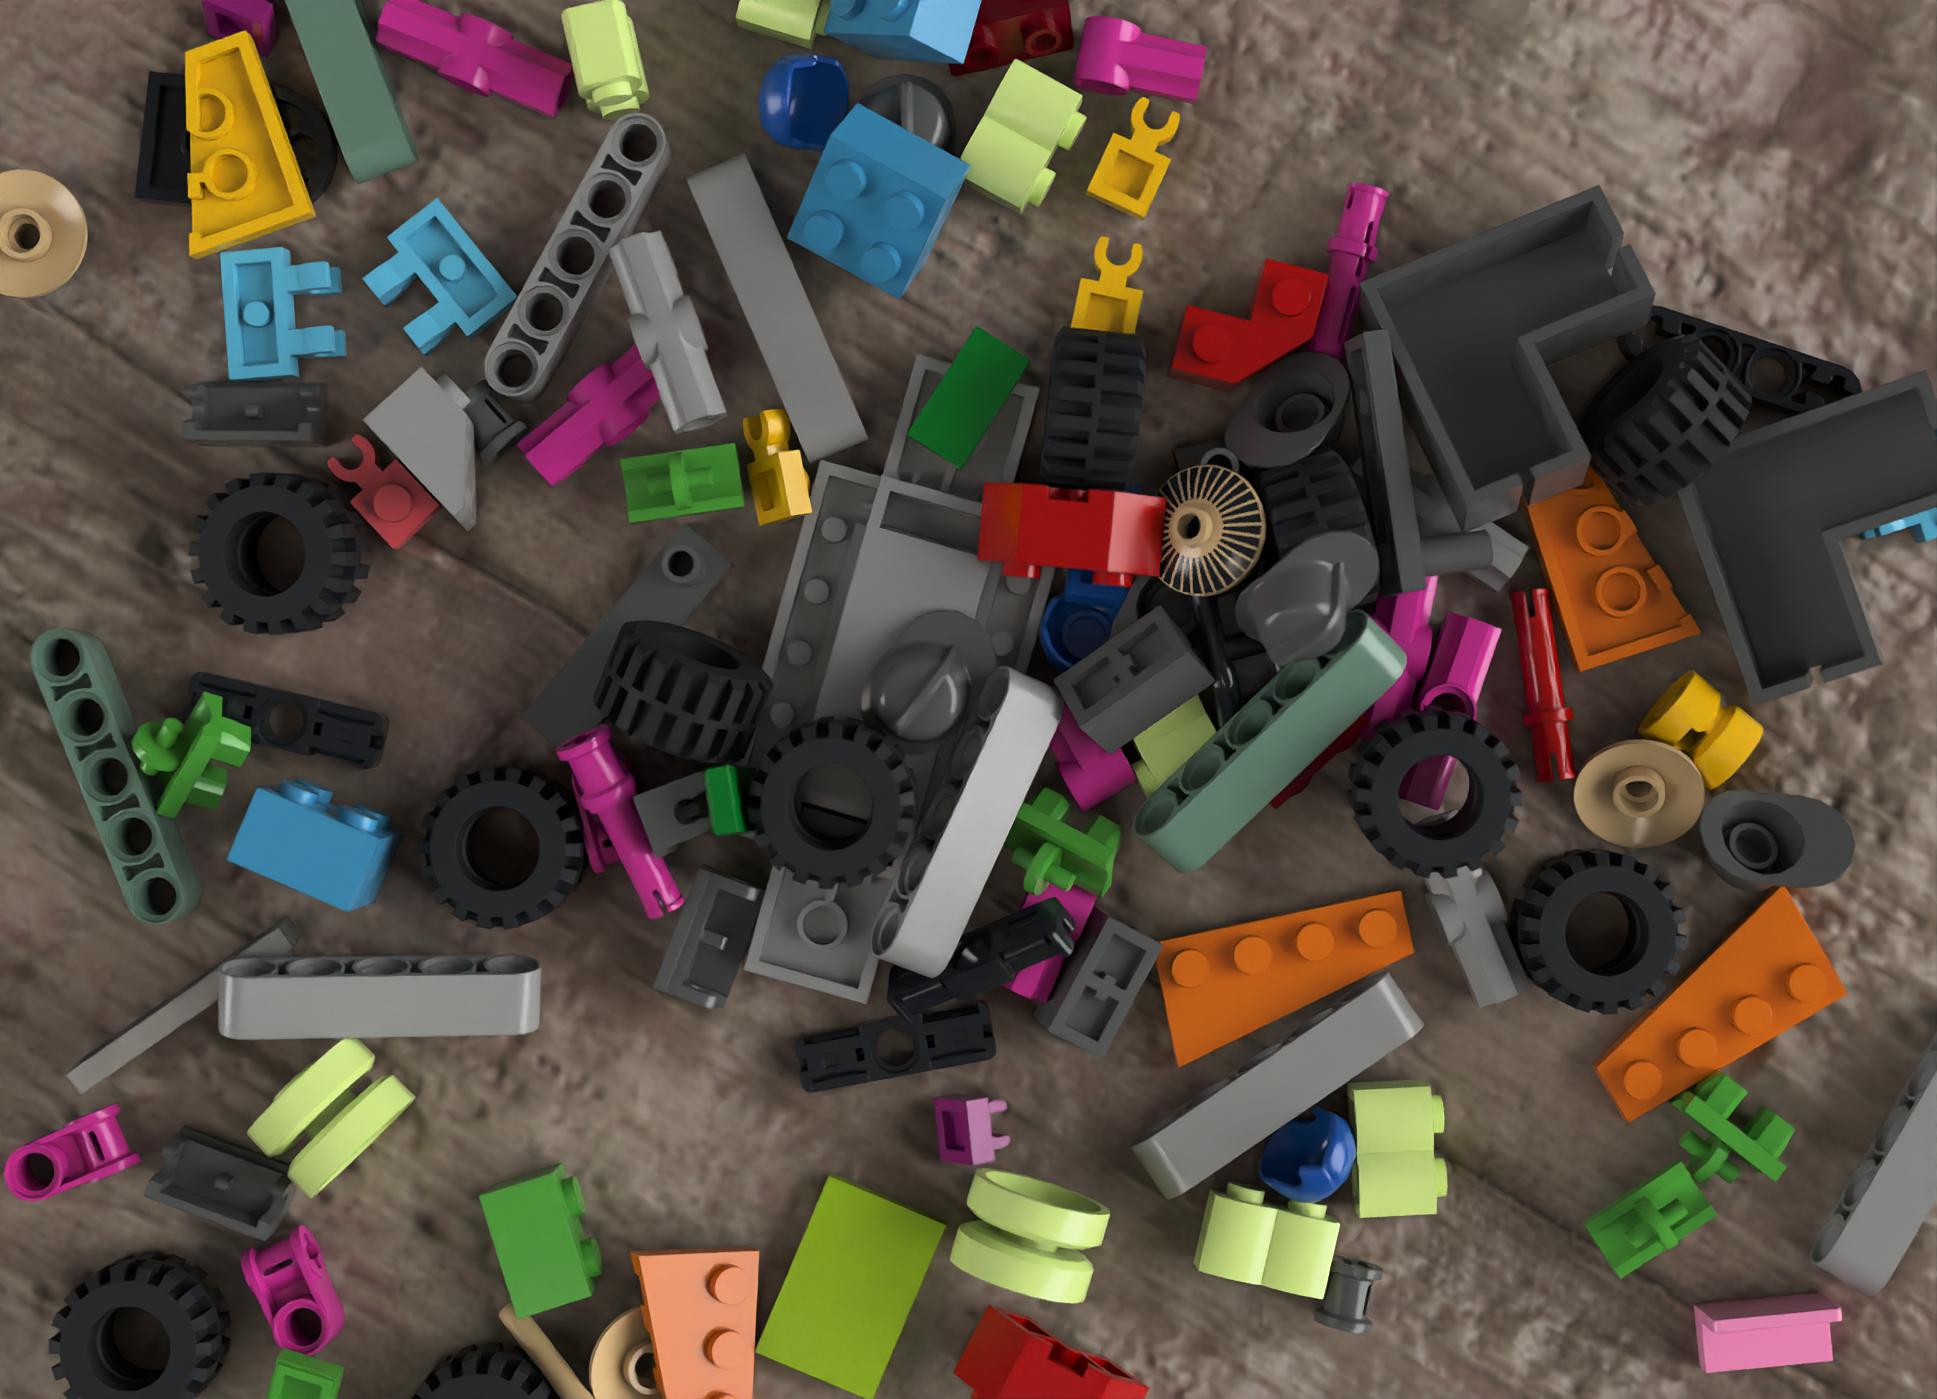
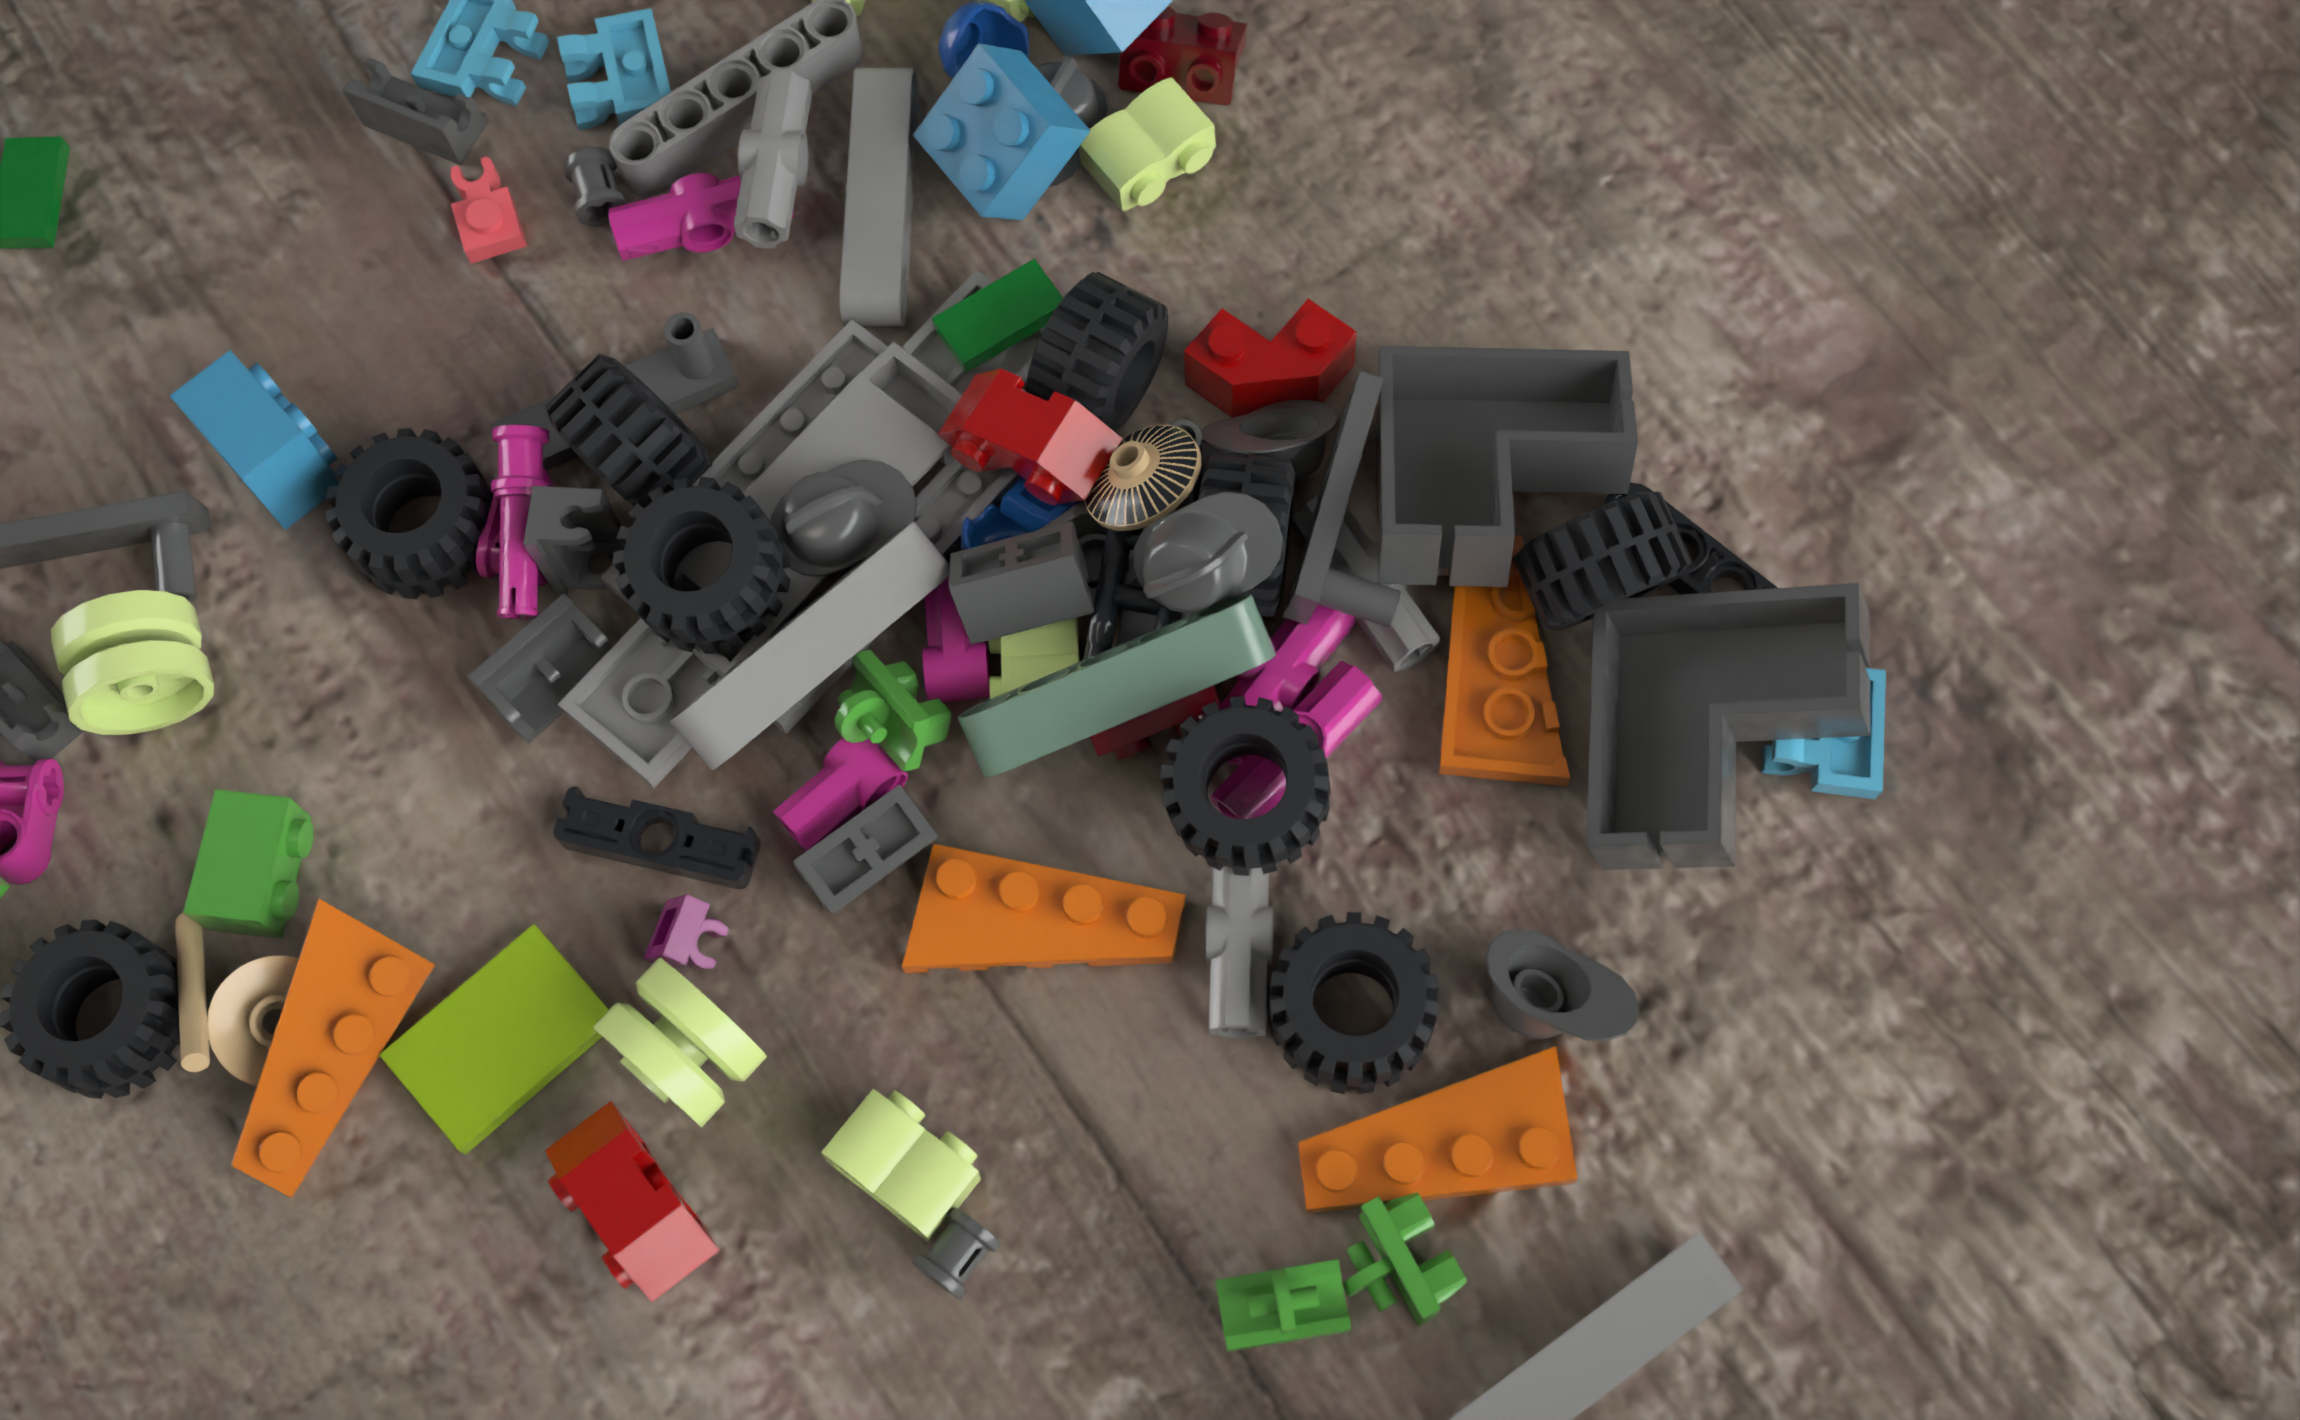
camera: 30 degrees right, 20 degrees down
sand green beam [30,628,202,926] -> none
bright green hips [131,691,251,819] -> none
black piece [182,672,390,769] -> none
black tyre [188,472,371,635] -> none
light grey beam [218,955,542,1040] -> none
light grey slope [363,367,477,532] -> none
bright green hips [620,443,745,524] -> none
green tile [703,766,757,836] -> none
yellow plate [743,408,813,527] -> none
black piece [887,897,1075,1023] -> none
yellow plate [1070,236,1143,334] -> none
dark pink piece [1073,16,1207,104] -> none
yellow plate [1086,97,1180,221] -> none
light grey beam [1130,971,1424,1200] -> none
blue hair [1259,1106,1357,1204] -> none
dark pink pin [1305,183,1389,365] -> none
yellowish green brick [1347,1079,1448,1218] -> none
red pin [1508,588,1577,783] -> none
tan dish [1573,739,1705,848] -> none
yellow wheel [1638,670,1764,790] -> none

